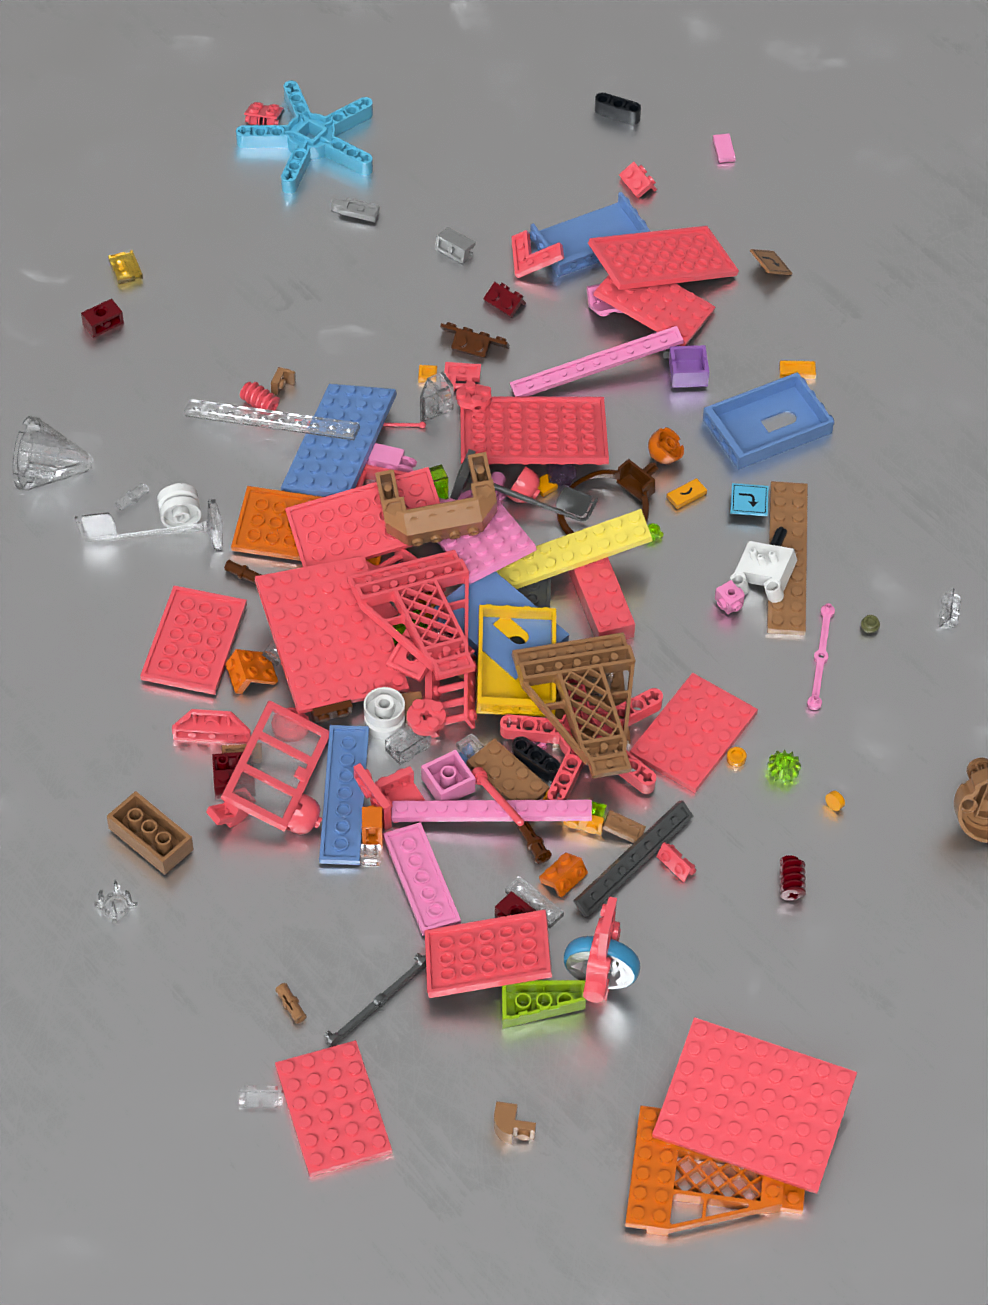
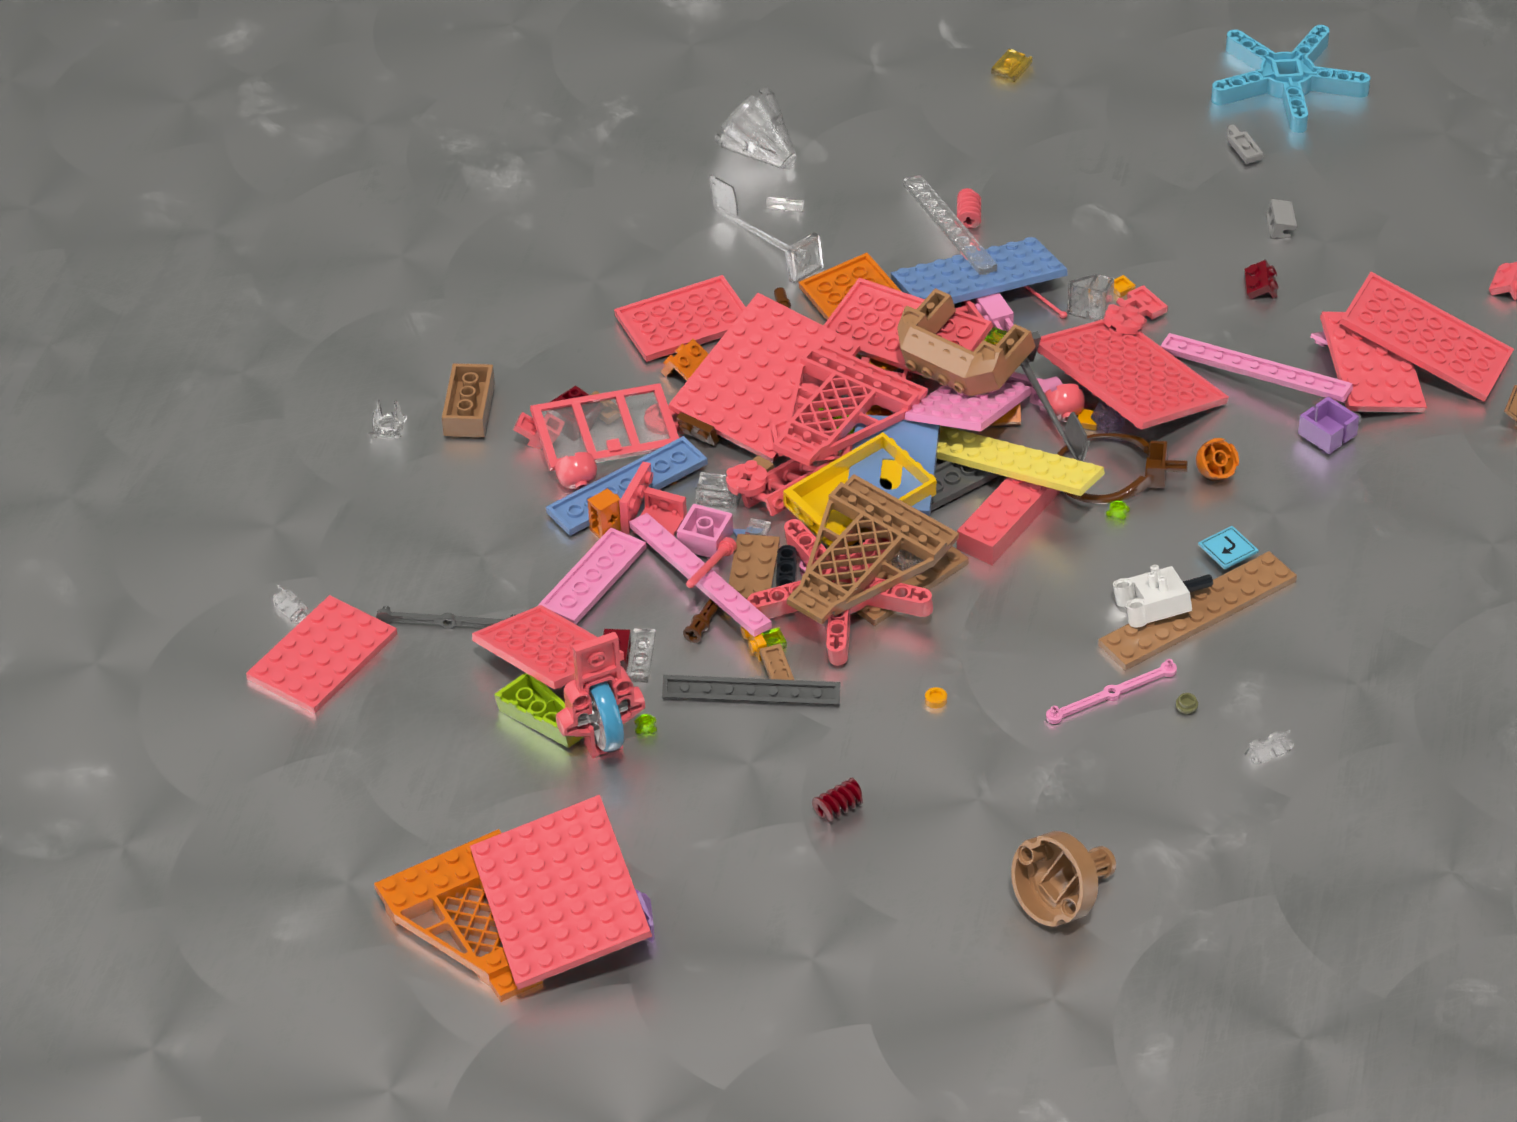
camera: 55 degrees right, 10 degrees down
dark red brick [81,298,124,338] -> none
white wheel [157,483,201,530] -> none
coral wedge [172,709,251,744] -> none
coral hinge [244,102,284,125] -> none
medium nougat bracket [271,367,296,396] -> none
medium nougat pin [275,983,307,1024] -> none
clear tile [360,844,381,866] -> none
white wheel [364,687,405,740] -> none
reddish brown bracket [440,322,510,359] -> none
medium nougat brick [494,1101,536,1145] -> none
coral plate [511,230,564,278] -> none
medium blue panel [529,192,651,277] -> none
orange bracket [538,852,588,898] -> none
coral plate [629,673,758,793] -> none
coral hinge [656,842,697,882] -> none
light orange tile [666,478,707,509] -> none
medium blue panel [703,372,834,470] -> none
bright pink brick [715,580,745,614] -> none
clear neon green gear [767,749,801,783] -> none
light orange tile [779,360,816,379] -> none
light orange tile [825,791,845,811] -> none

